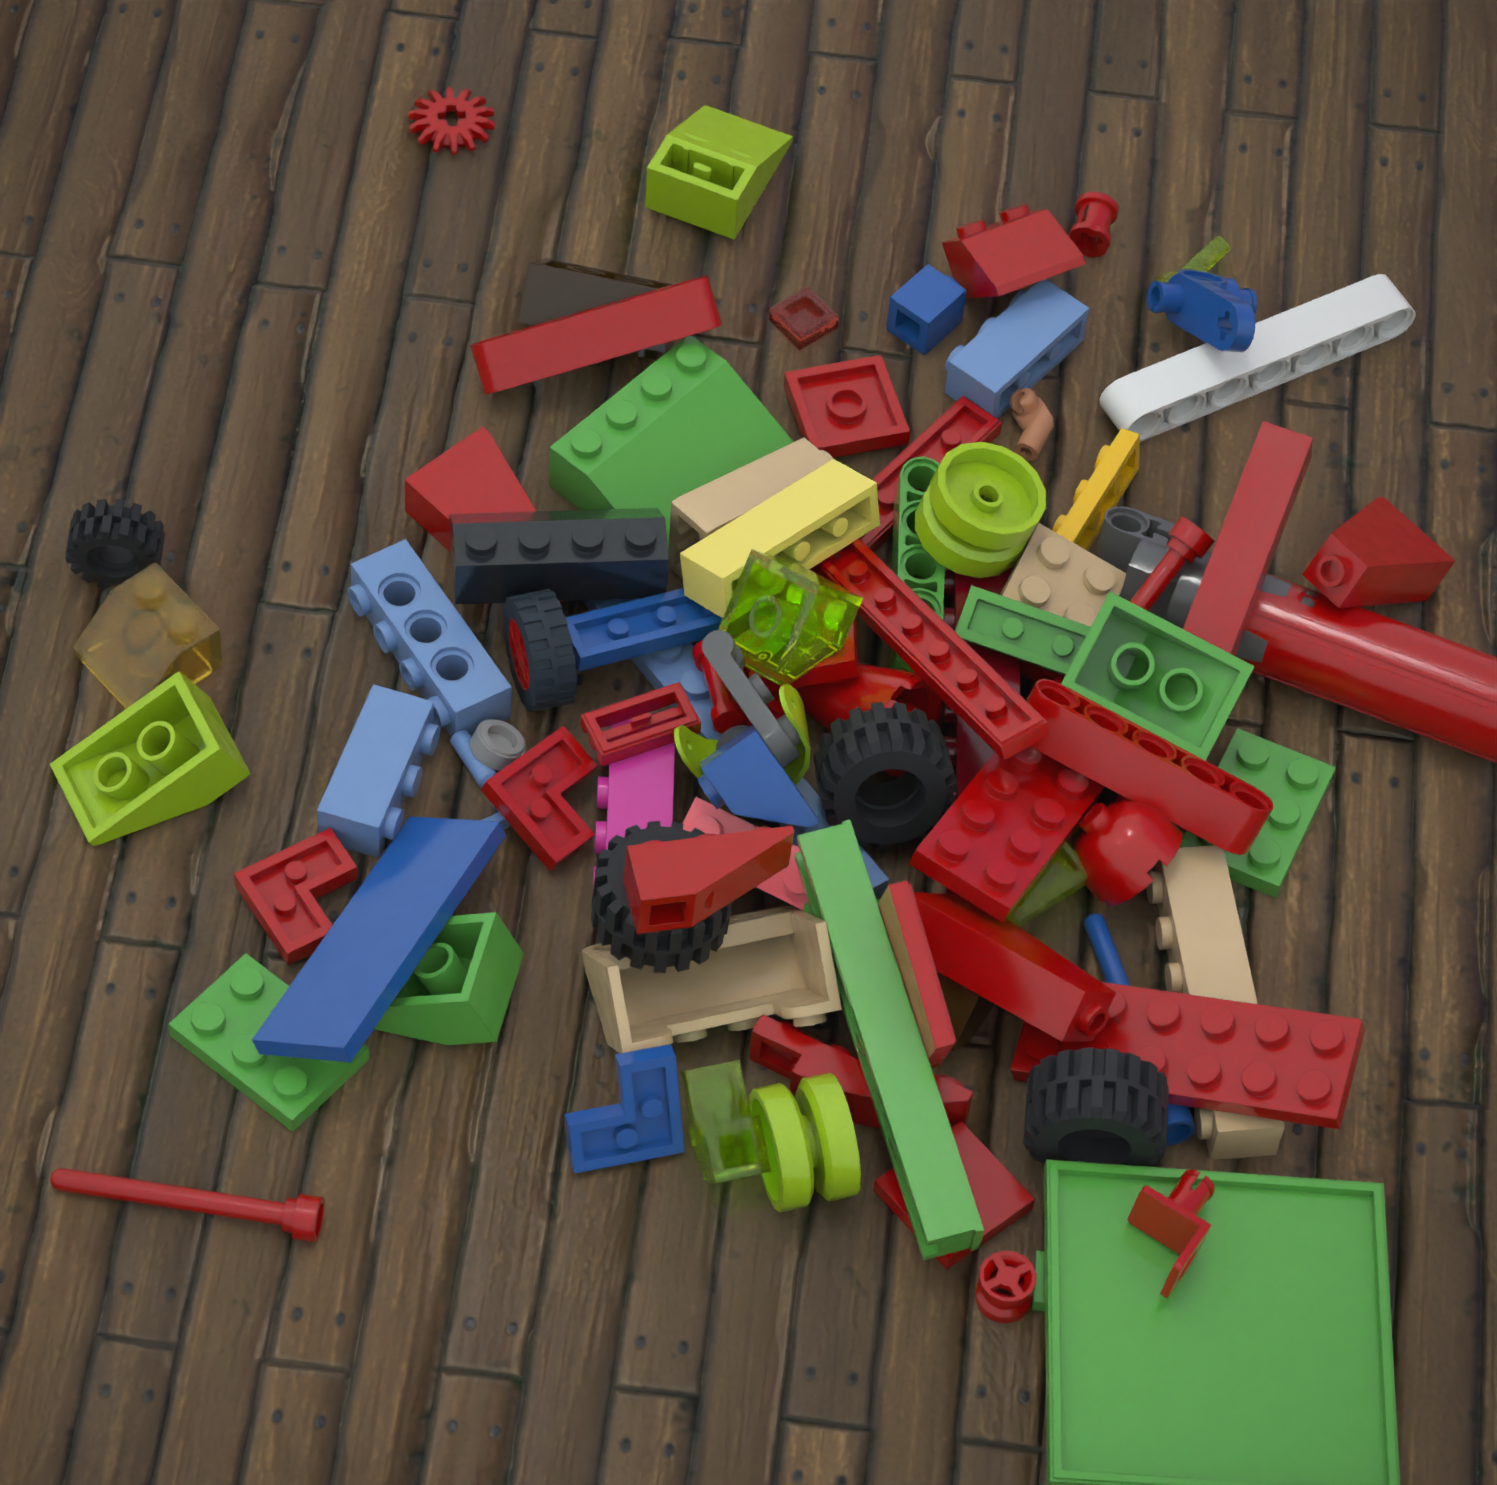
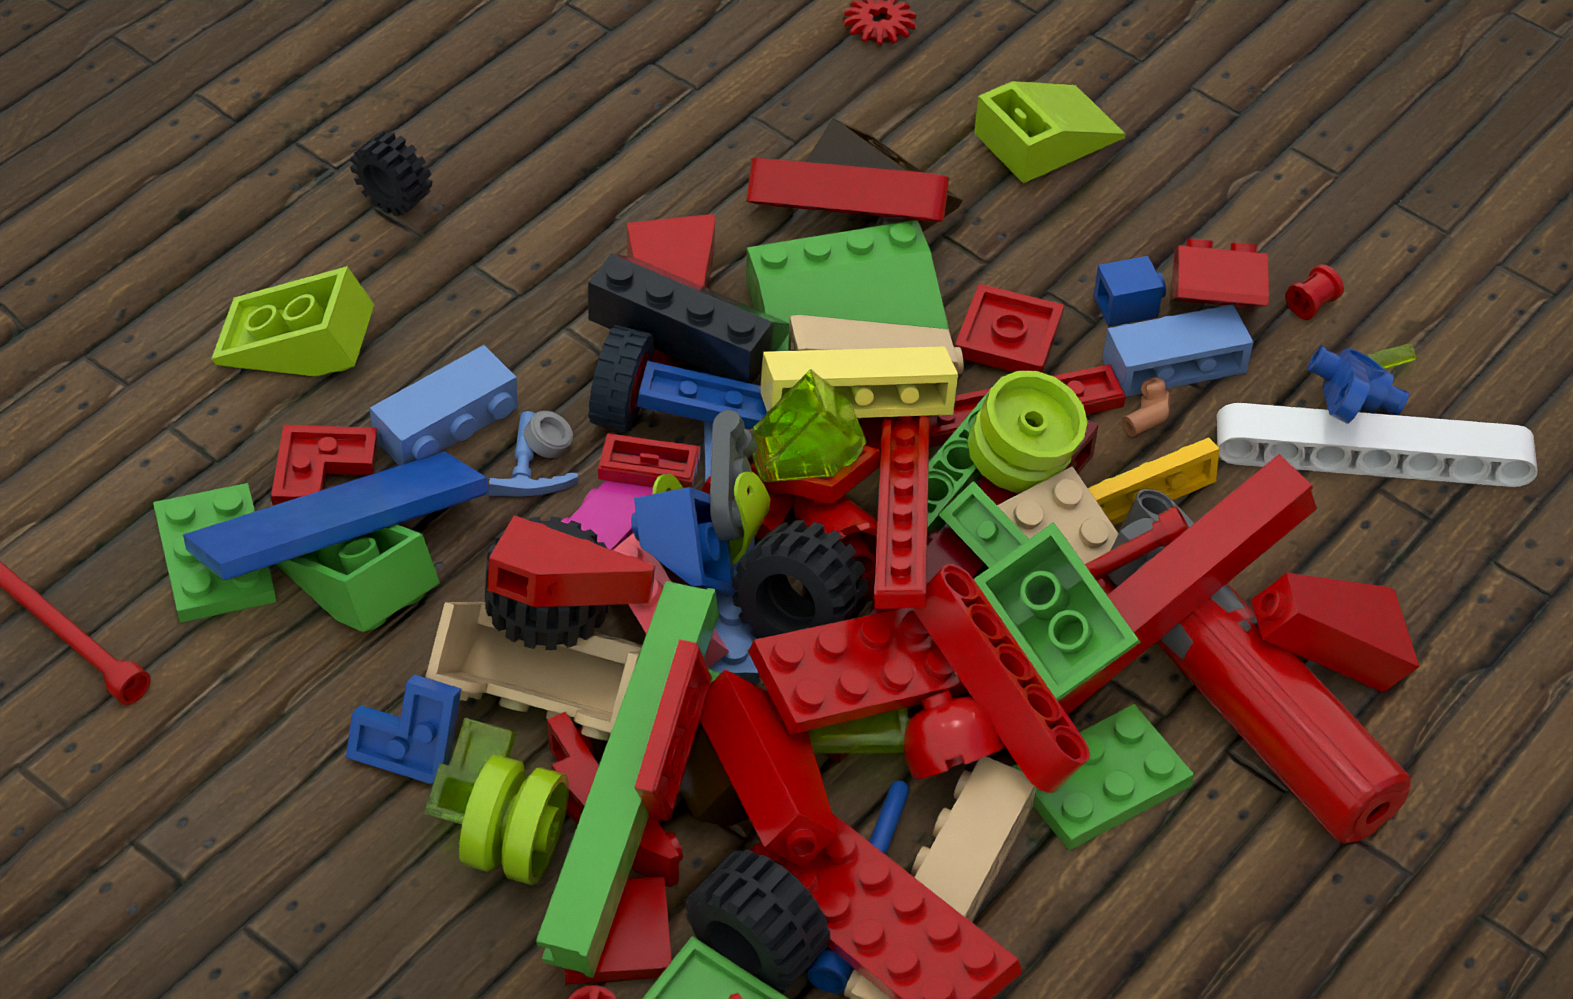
camera: 35 degrees right, 5 degrees down
clear yellow slope [73,562,223,709] -> none
medium blue brick [347,539,512,737] -> none
red plate [481,725,598,872] -> none
clear red tile [768,286,839,350] -> none

